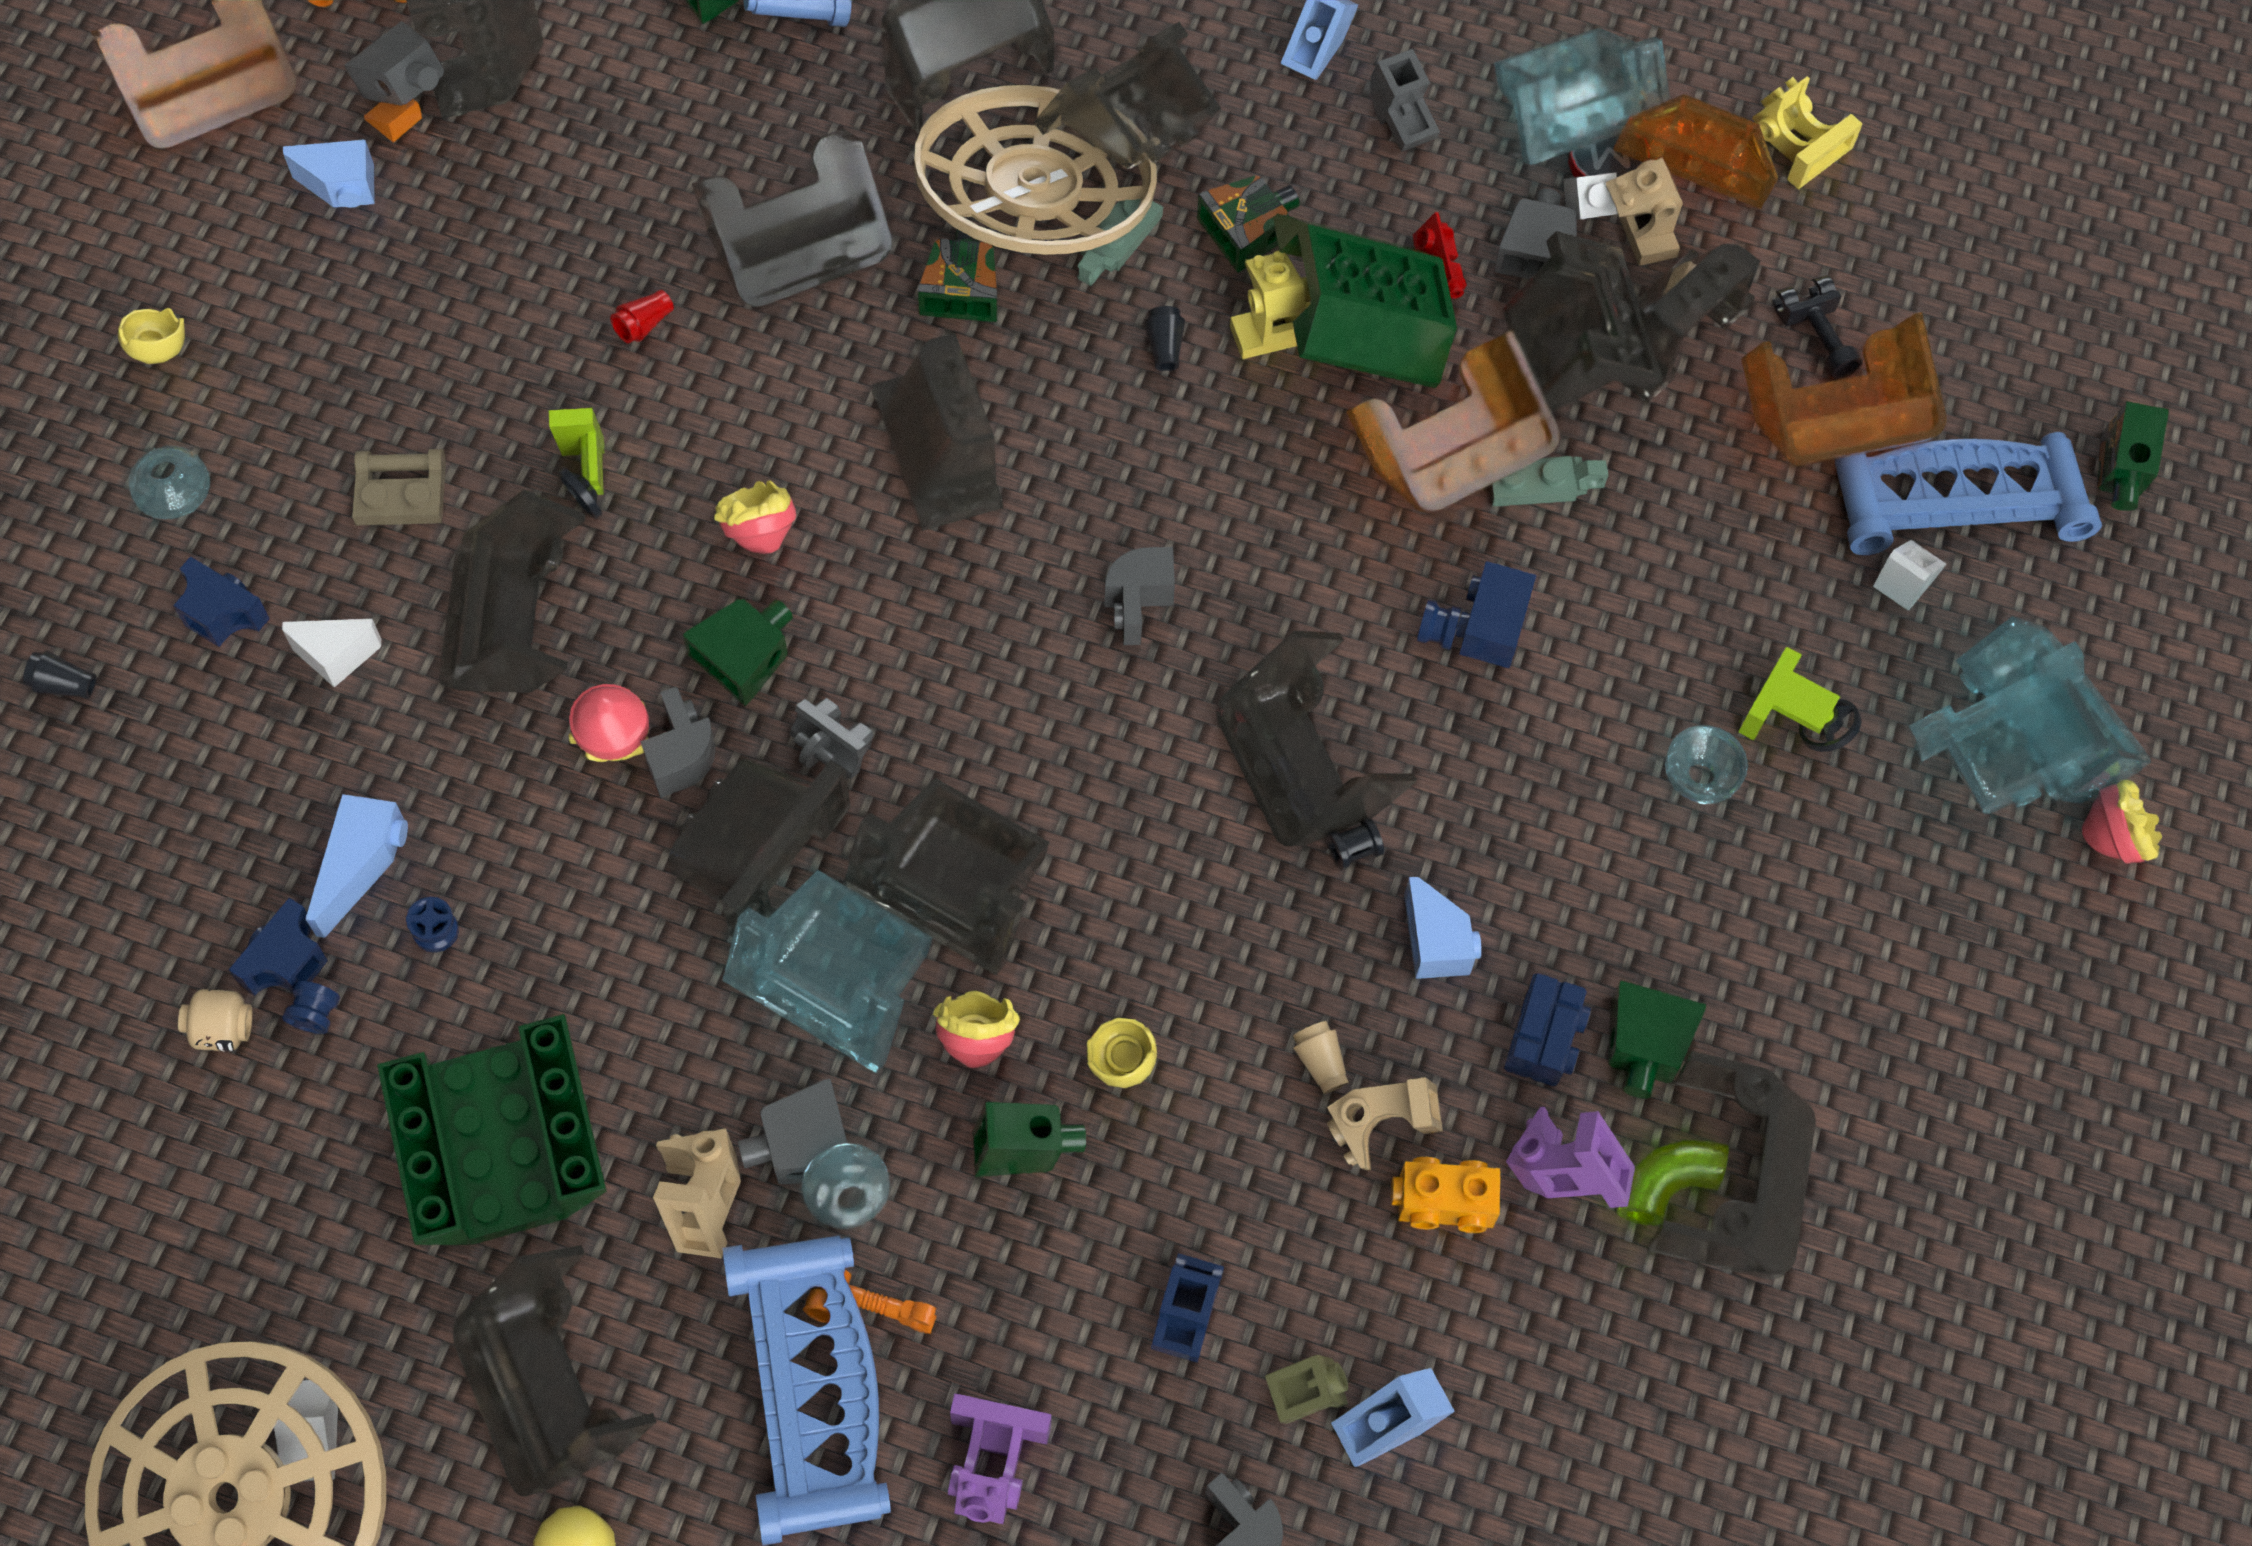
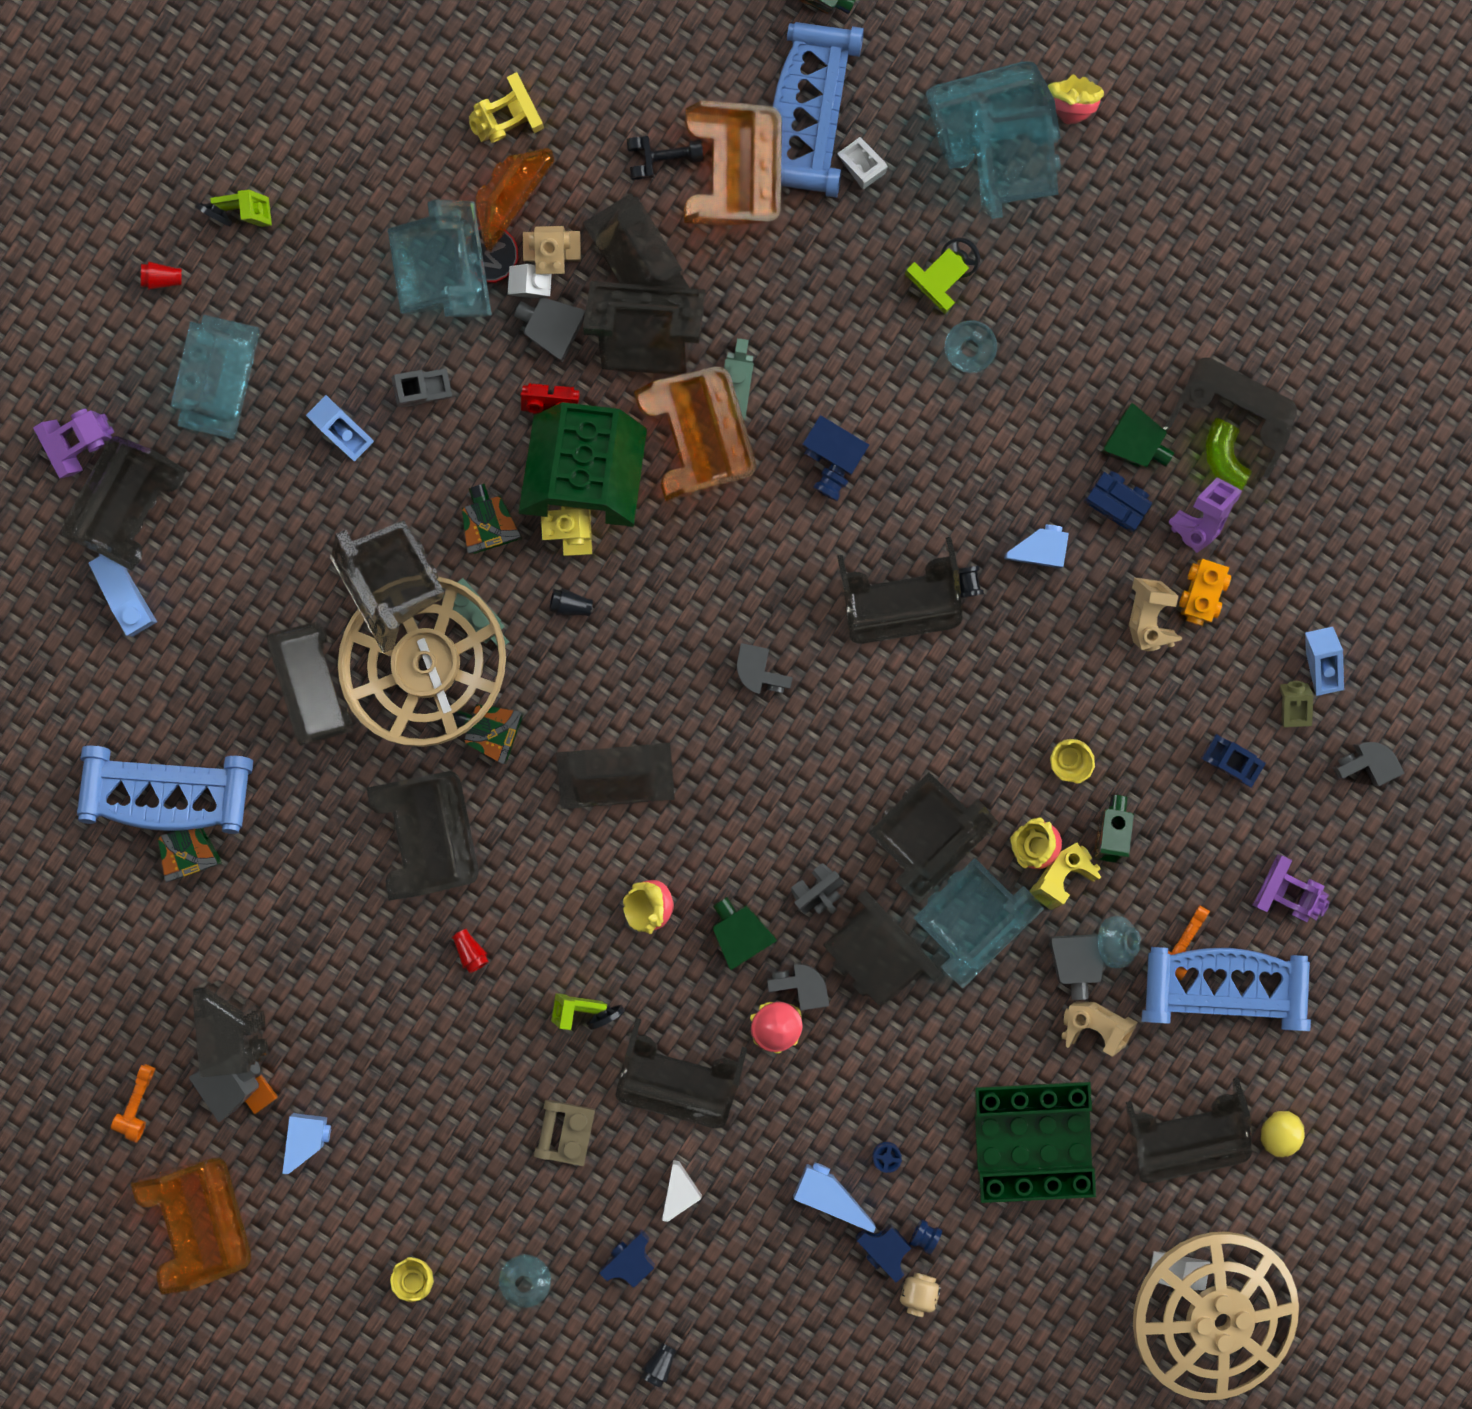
camera: 80 degrees left, 25 degrees up
tan cone [1293,1021,1349,1094] -> none
none -> light yellow tile [1028,843,1101,910]

